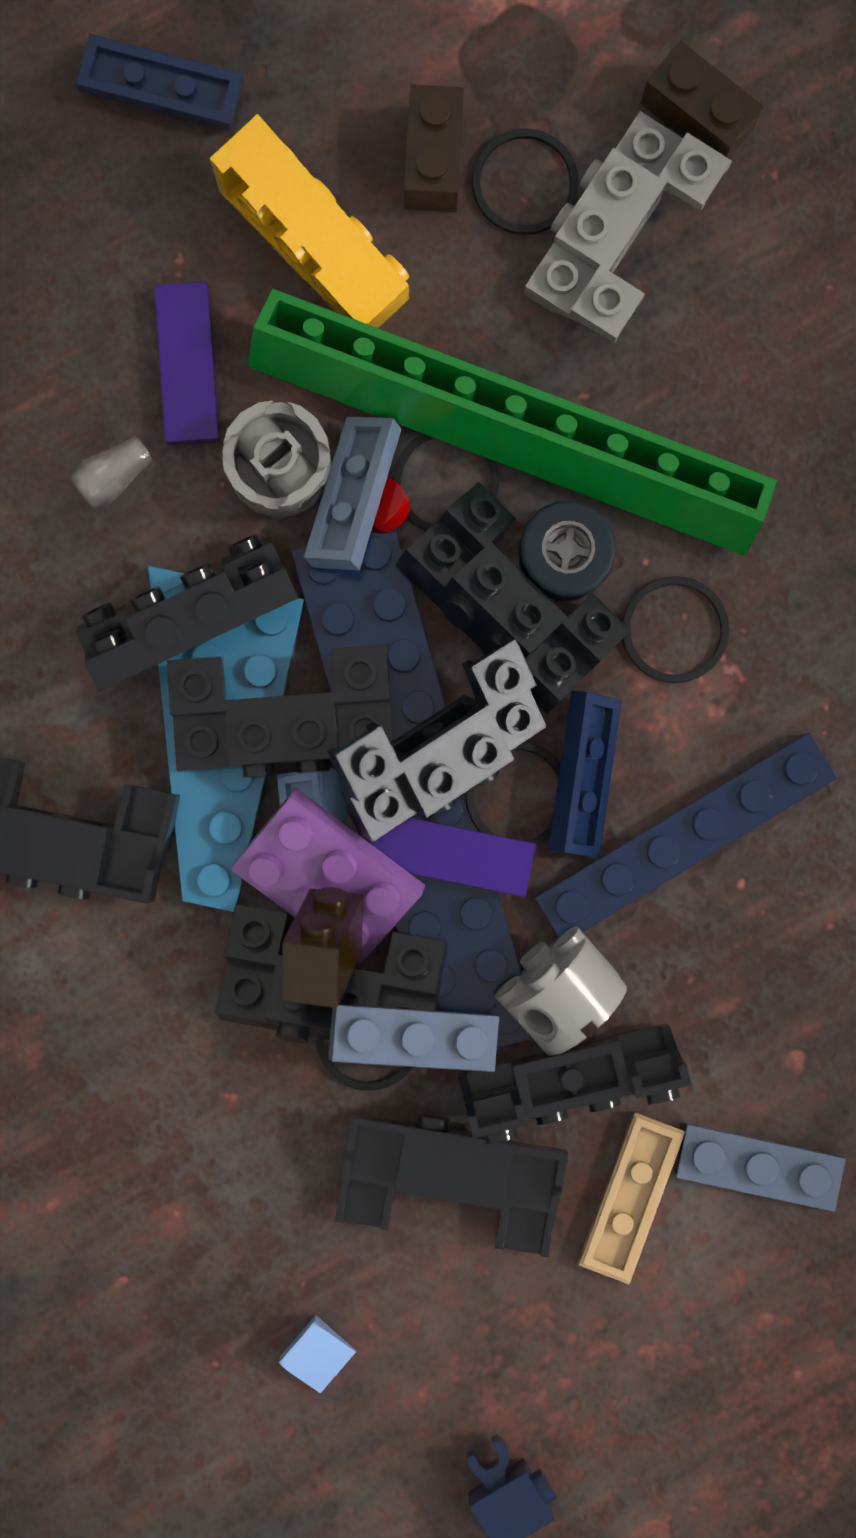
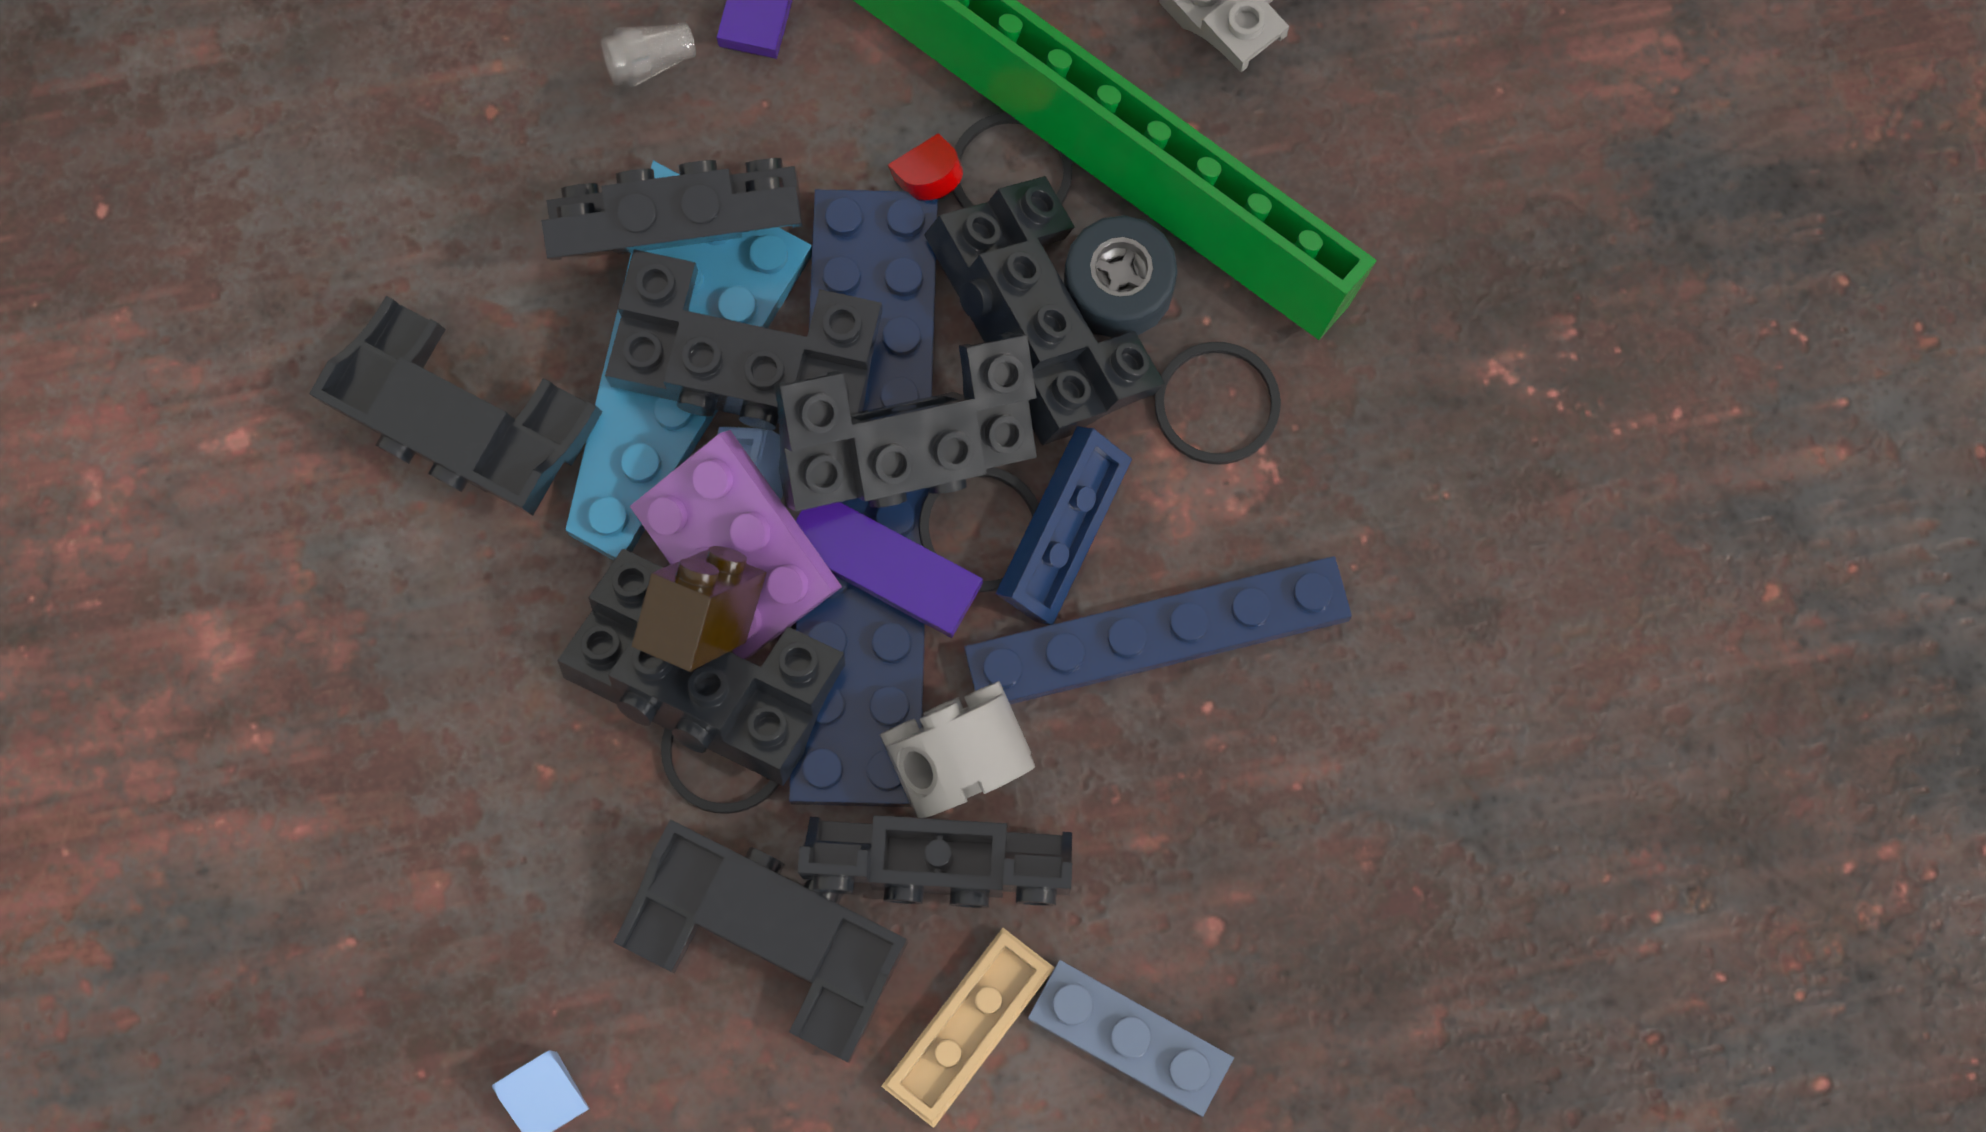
camera: 20 degrees right, 10 degrees down
light grey brick [222,401,332,520] -> none
sand blue plate [303,417,401,571] -> none
sand blue plate [328,1004,499,1072] -> none

